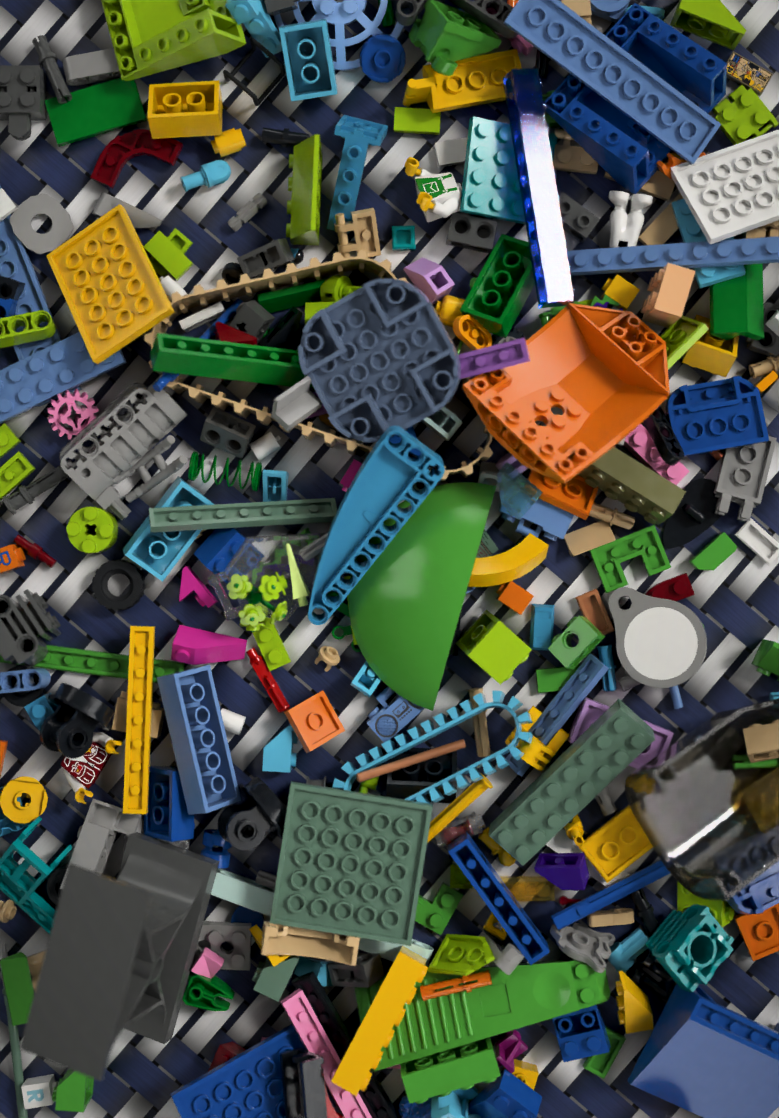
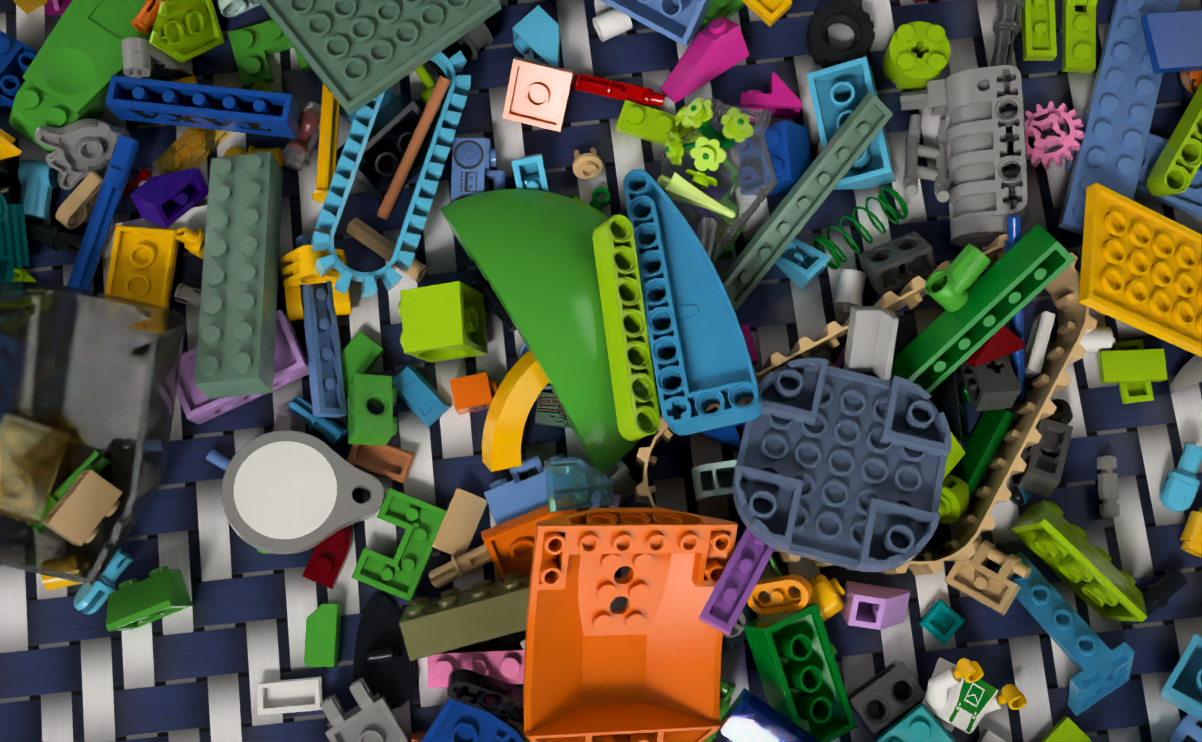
camera: 140 degrees right, 10 degrees down
none -> lime beam [592,214,660,441]
none -> bright green piece [925,243,991,312]

